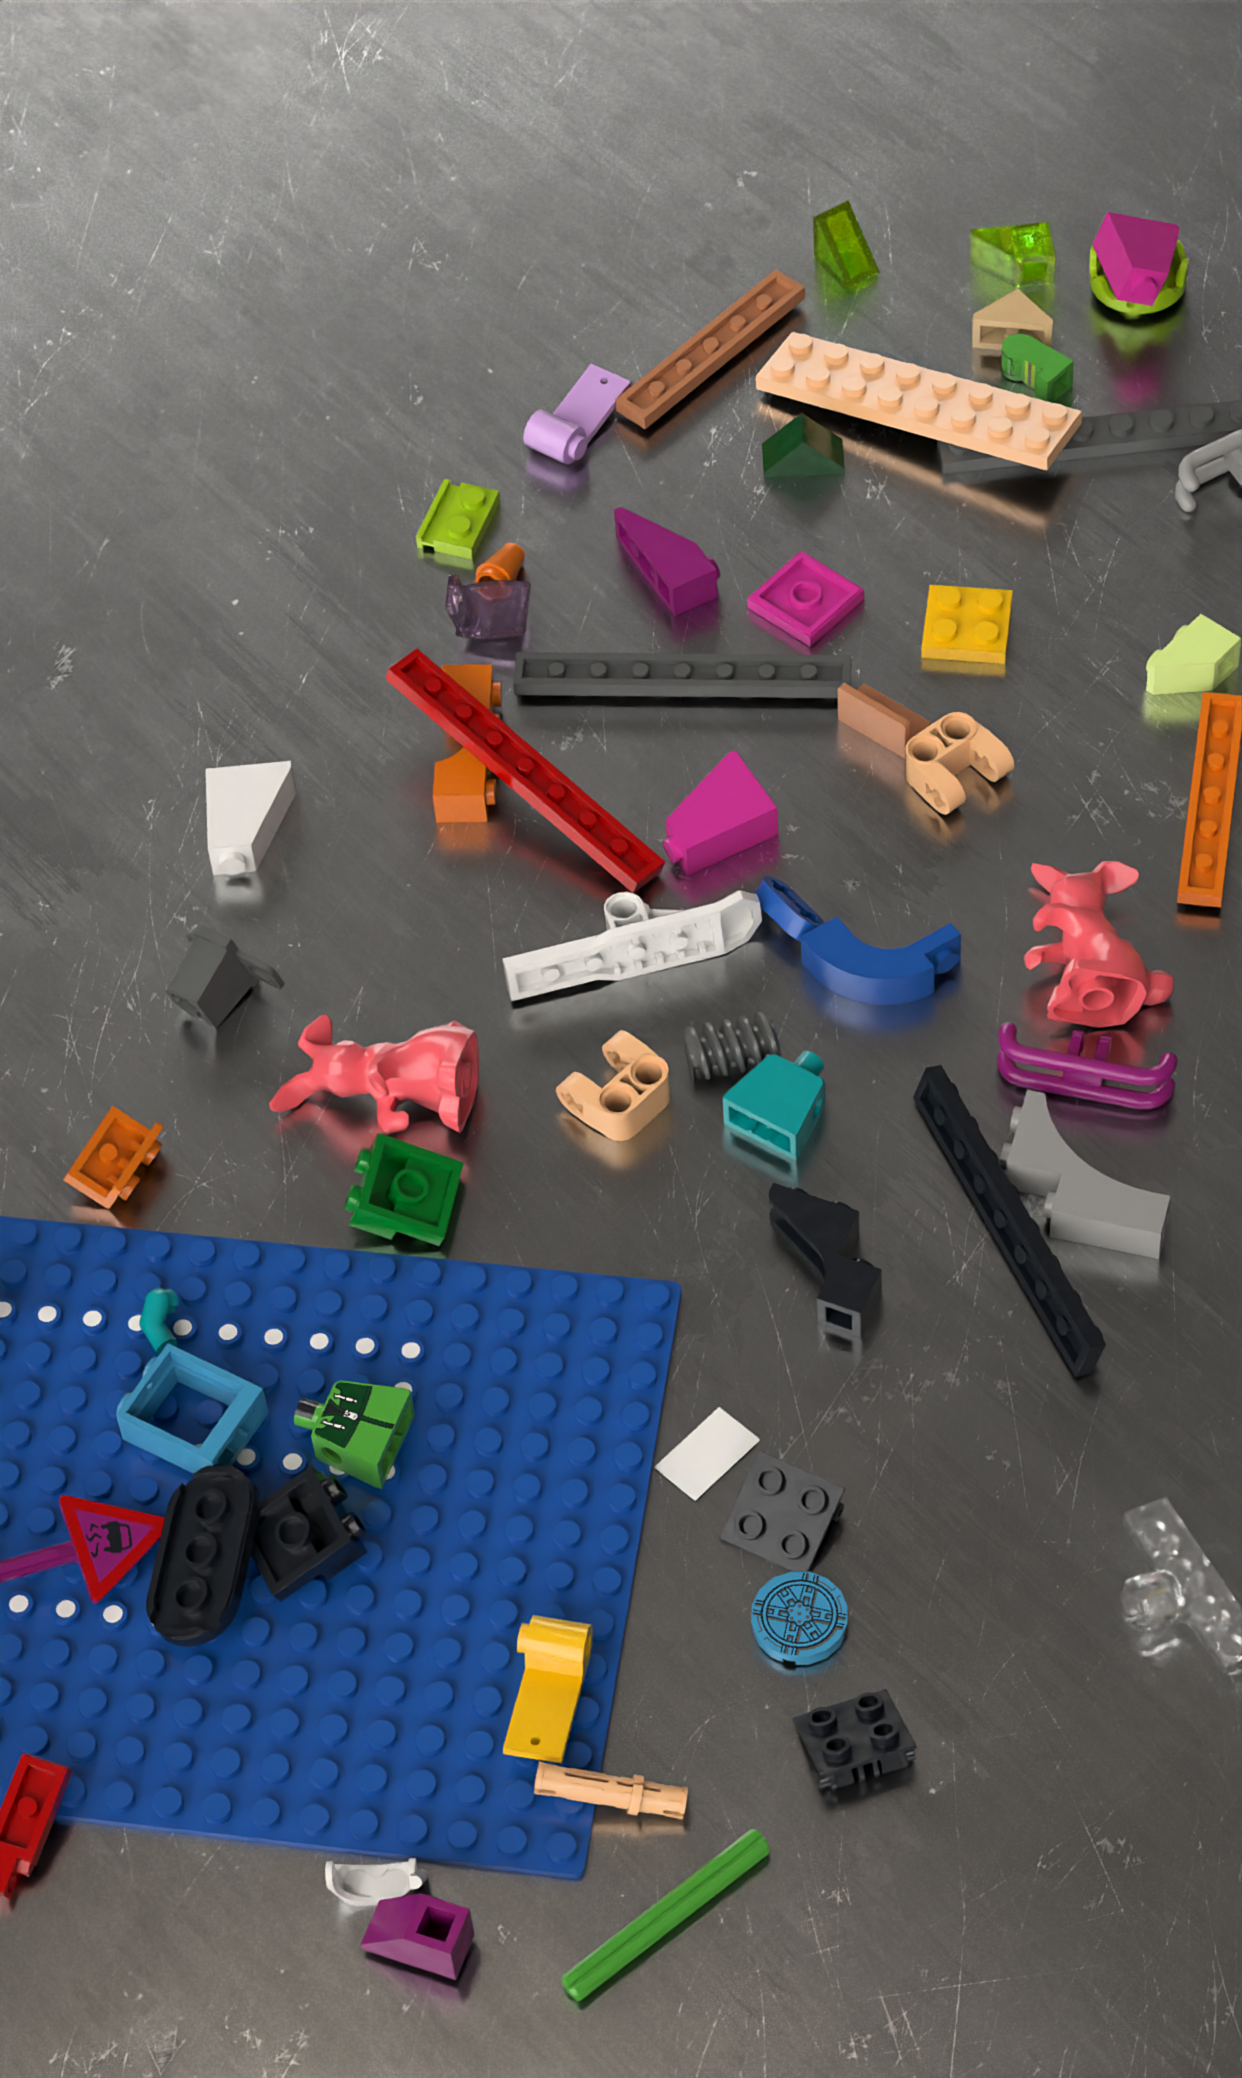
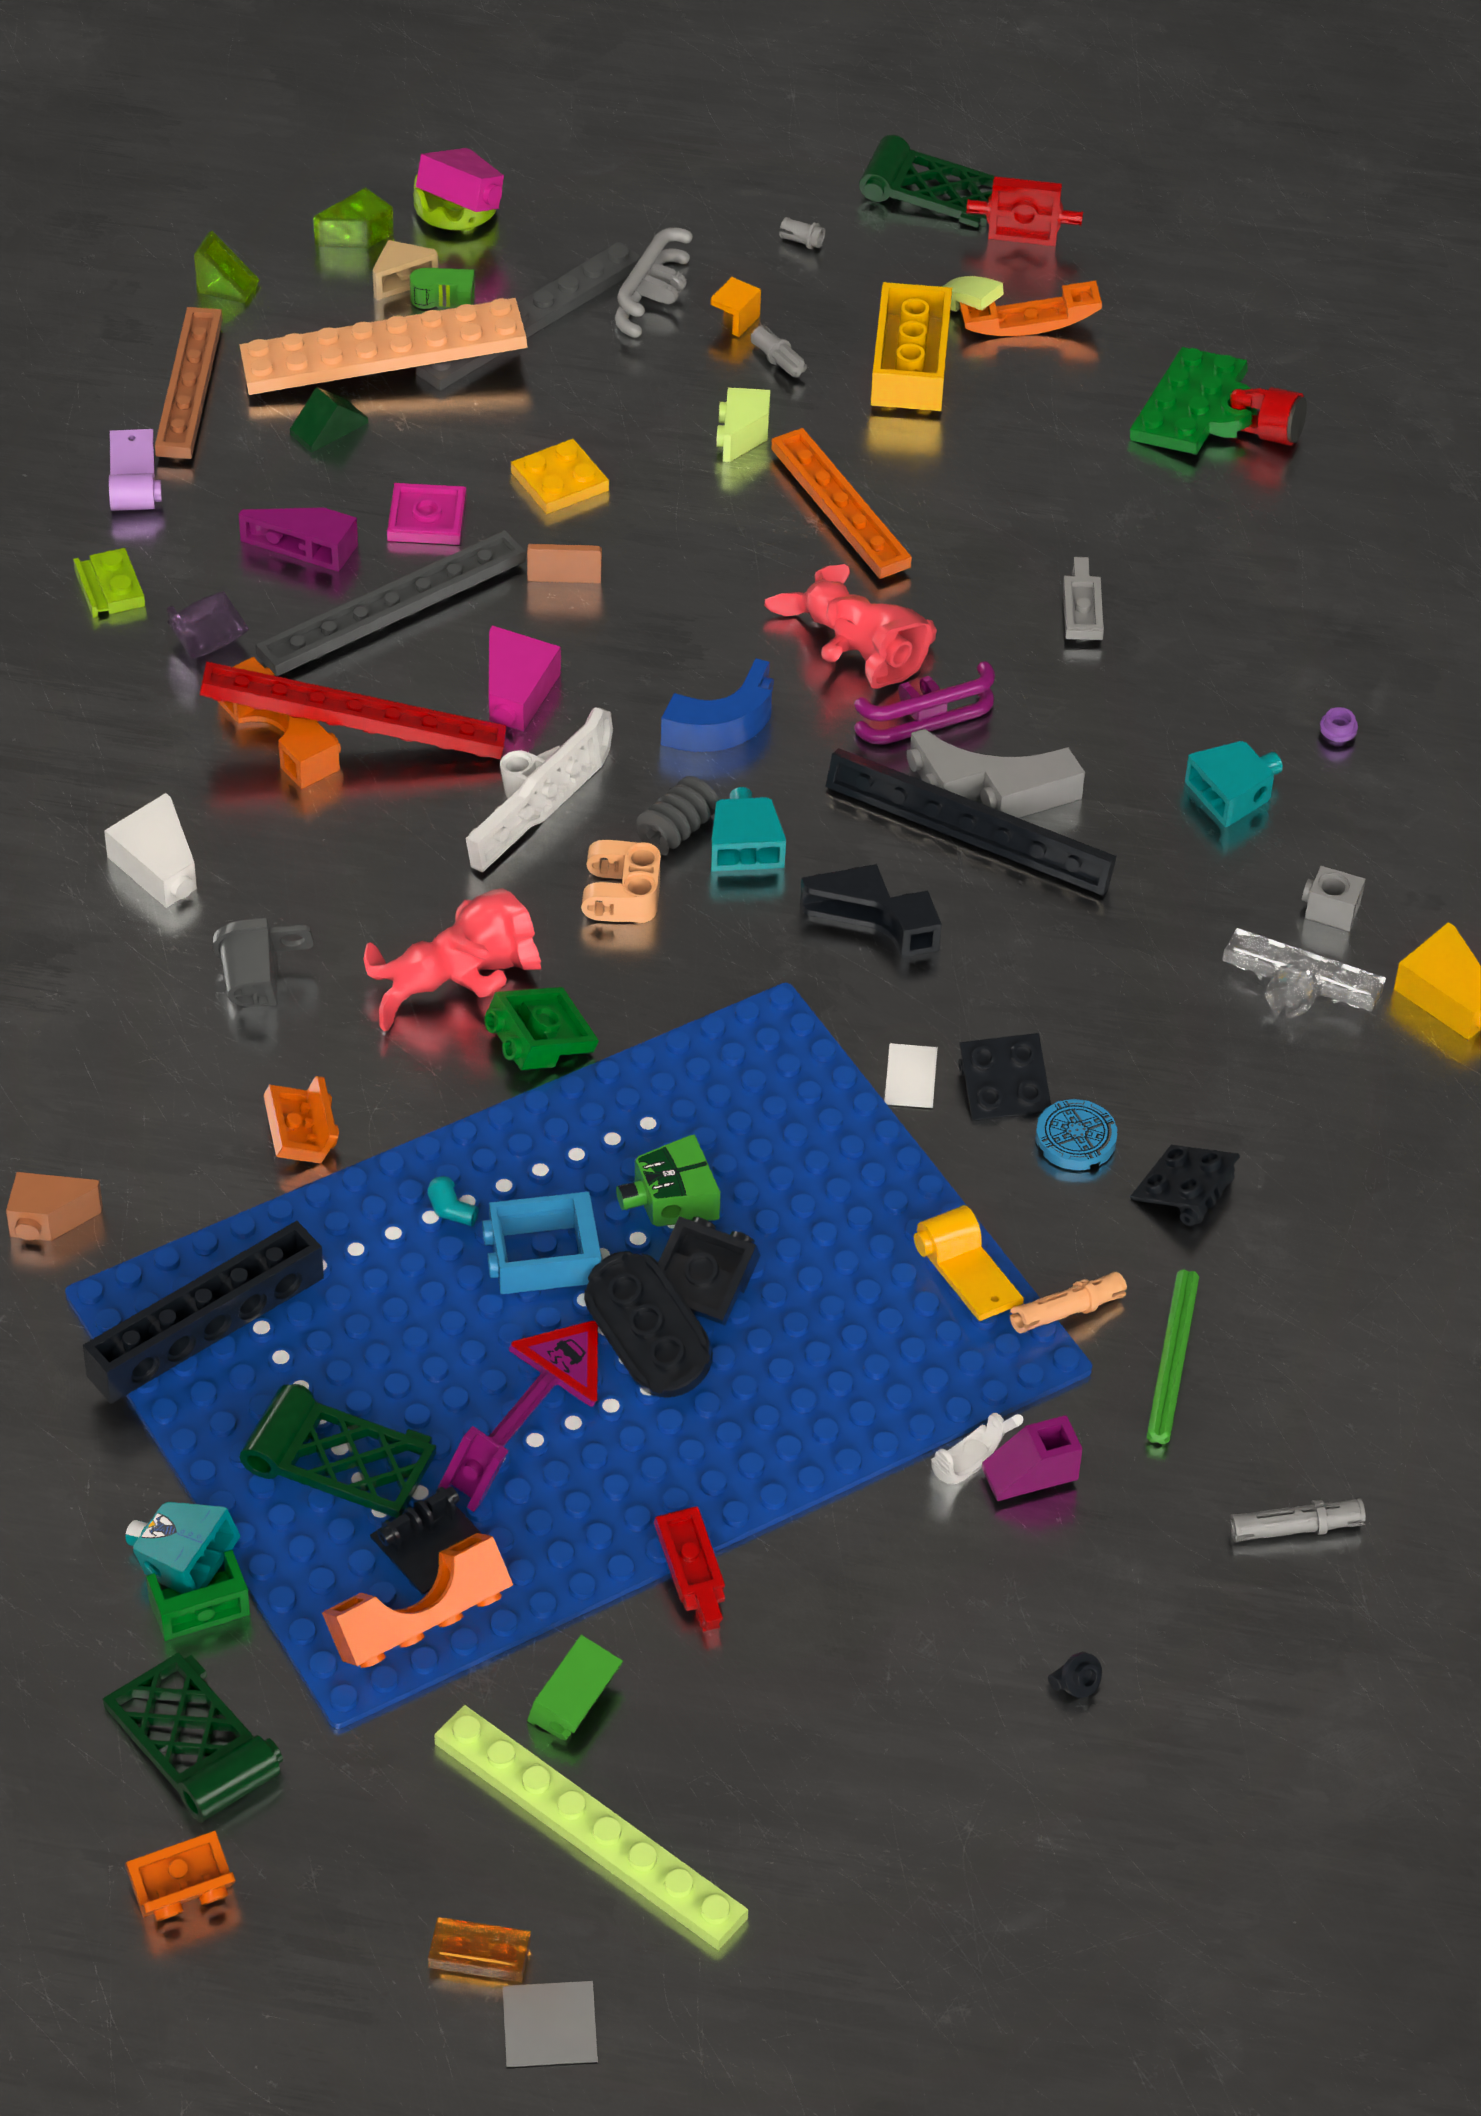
camera: 45 degrees left, 5 degrees down
orange cone [475,543,525,600] -> none
blue beam [754,876,824,942] -> none
light nougat piece [906,712,1015,815] -> none

